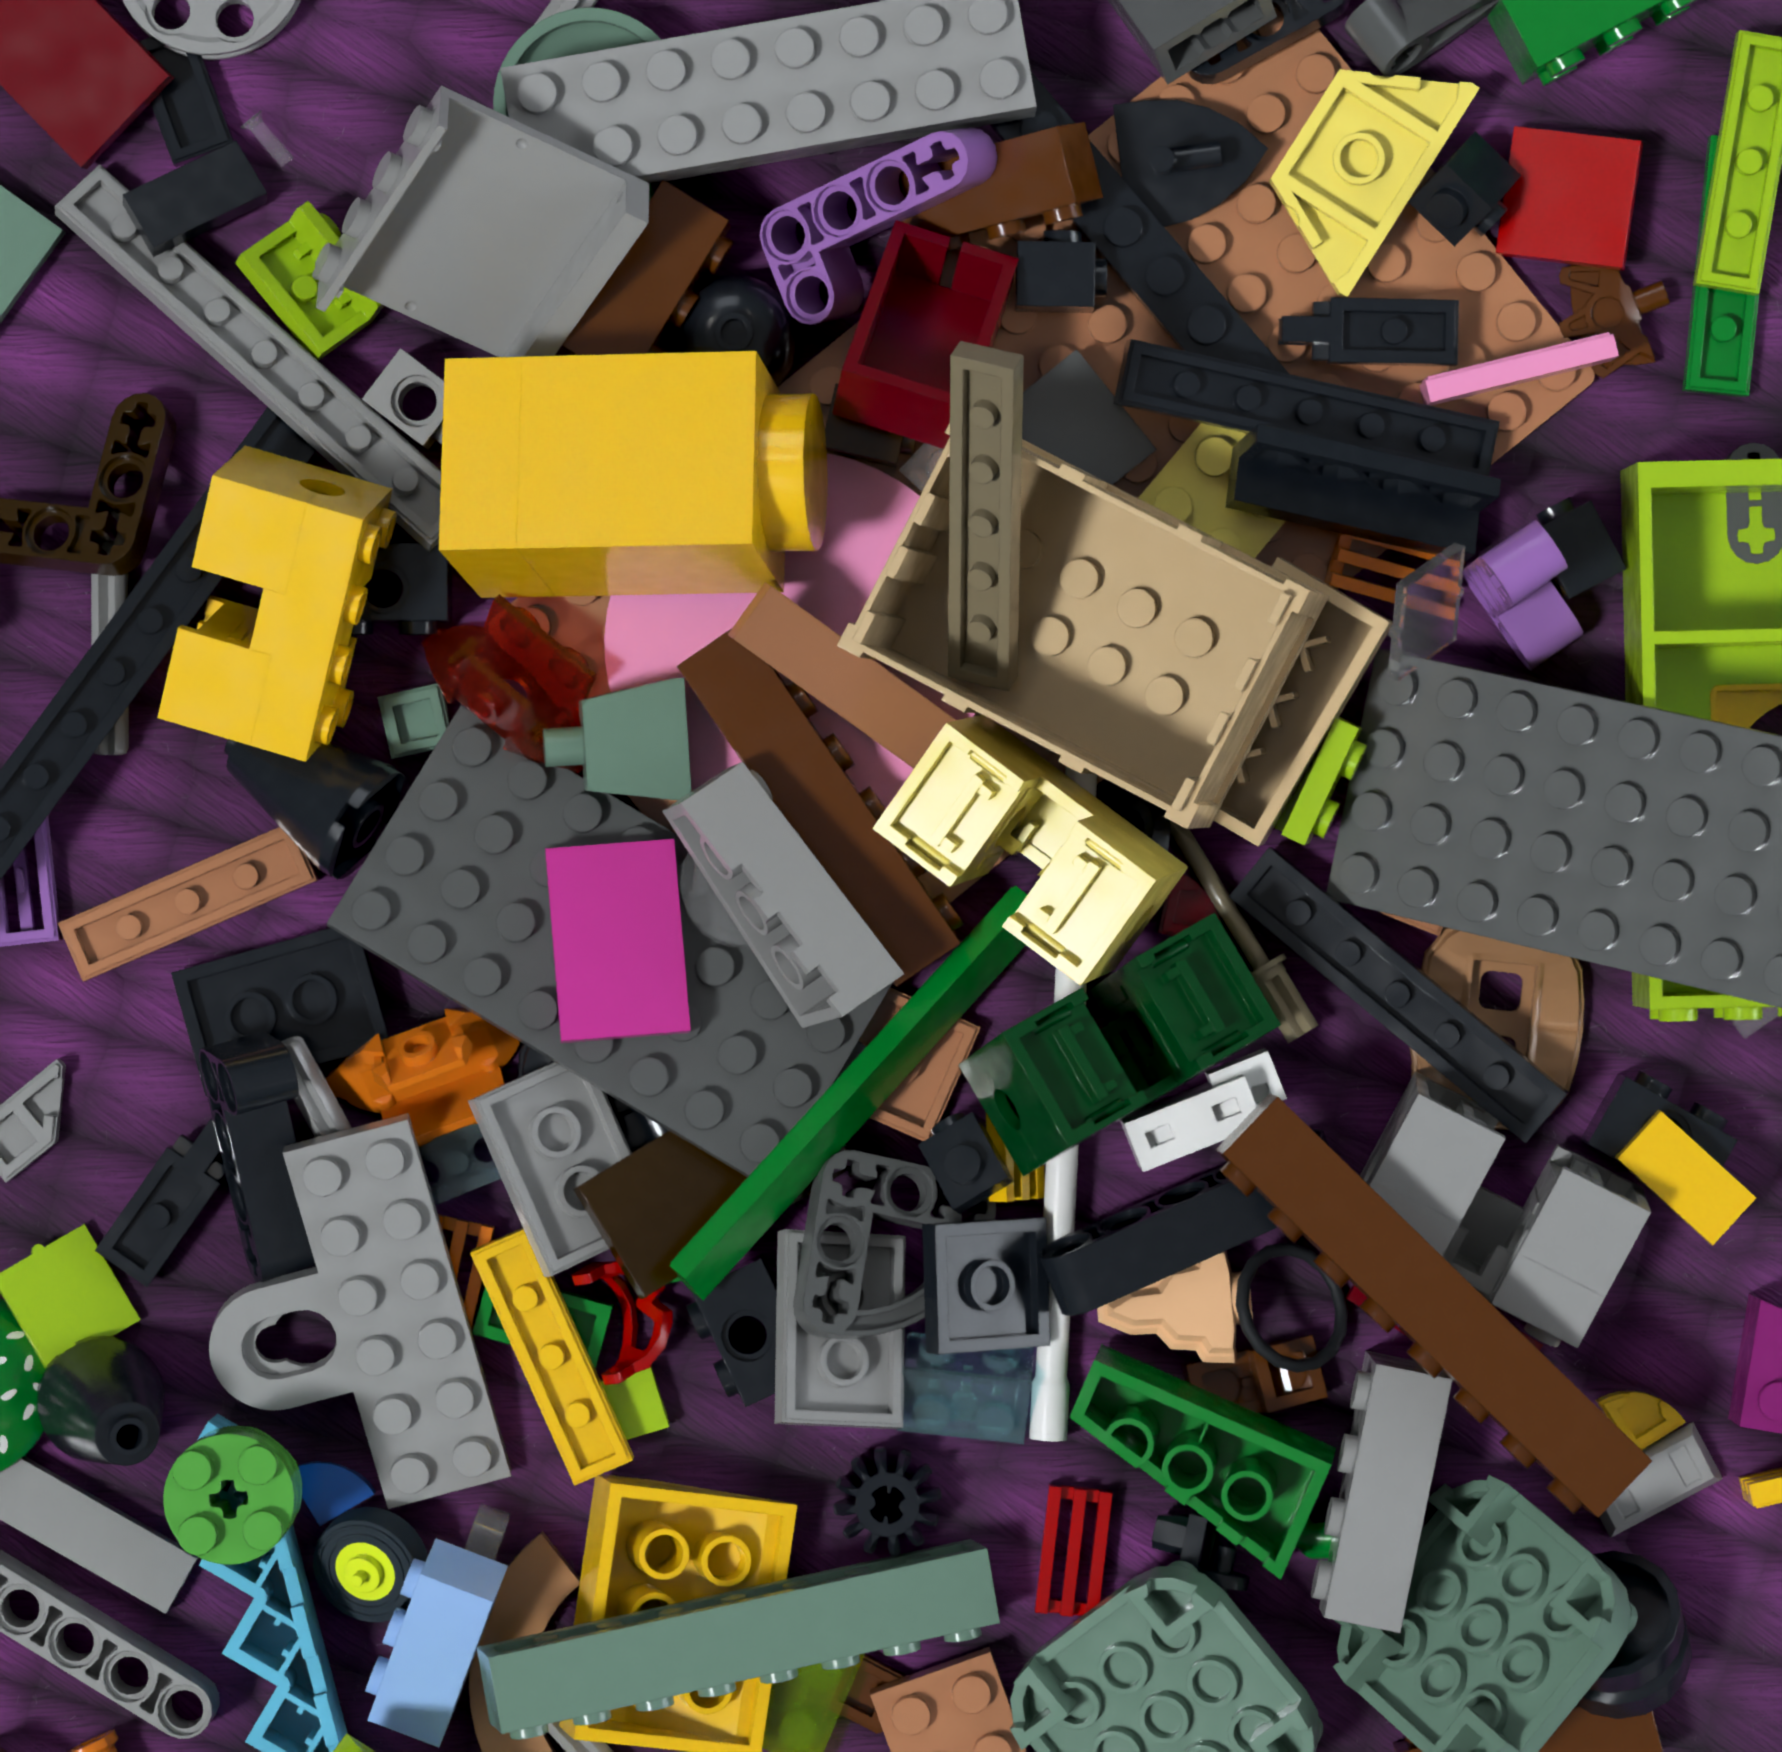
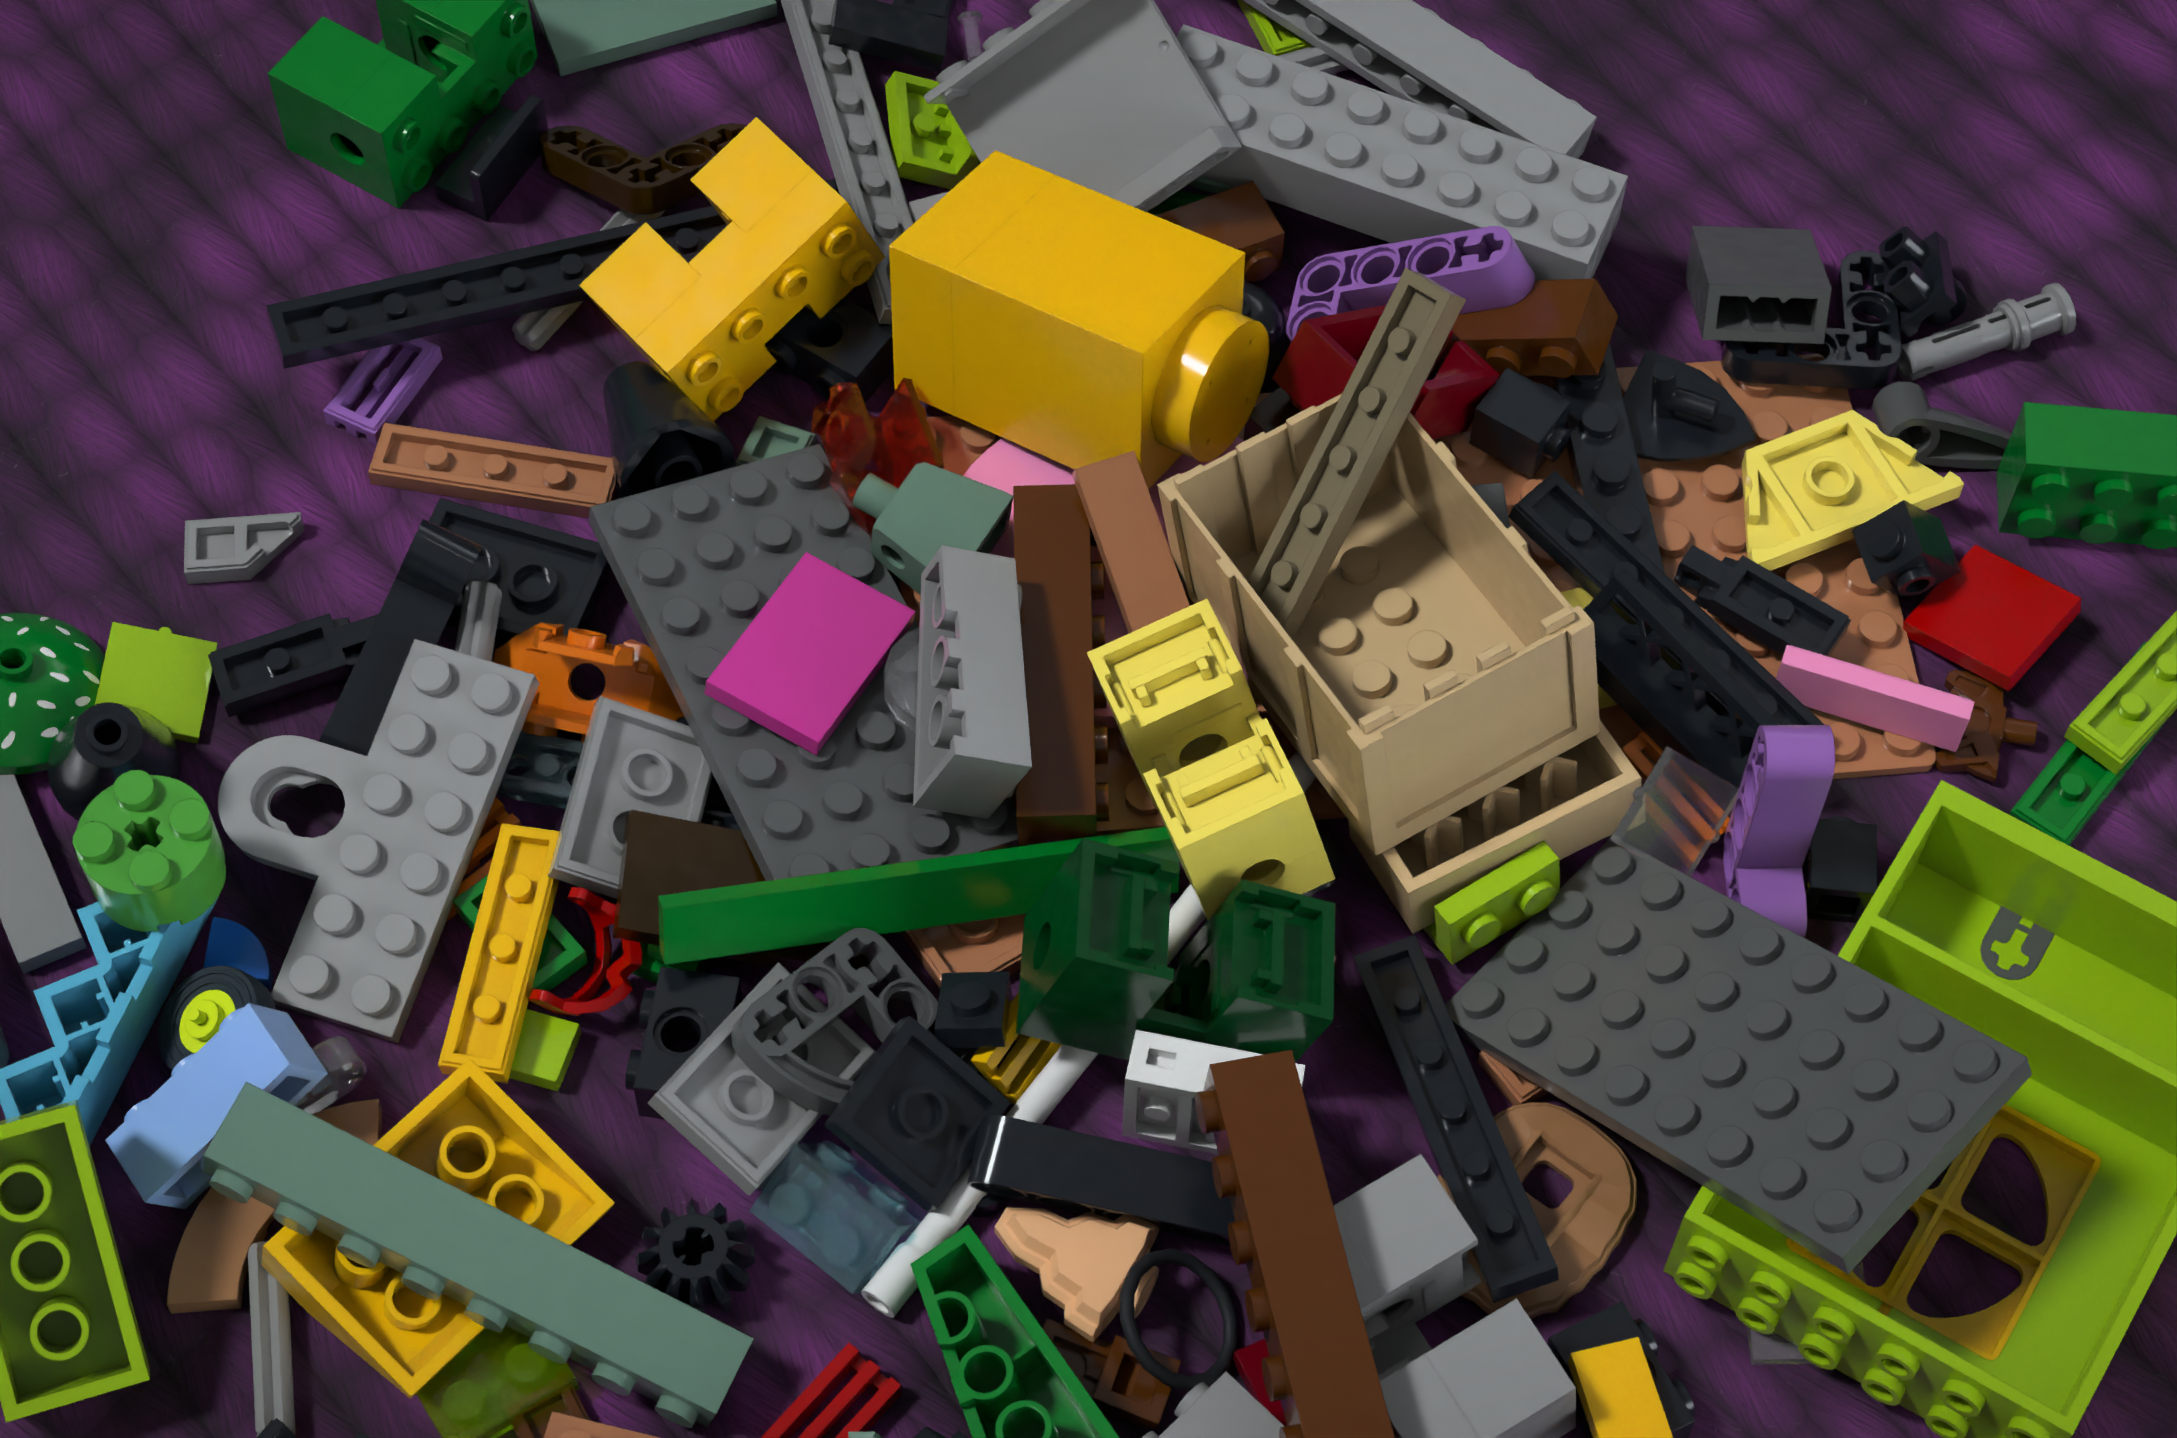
camera: 30 degrees right, 30 degrees down
dark tan piece [1170,821,1318,1043] -> none

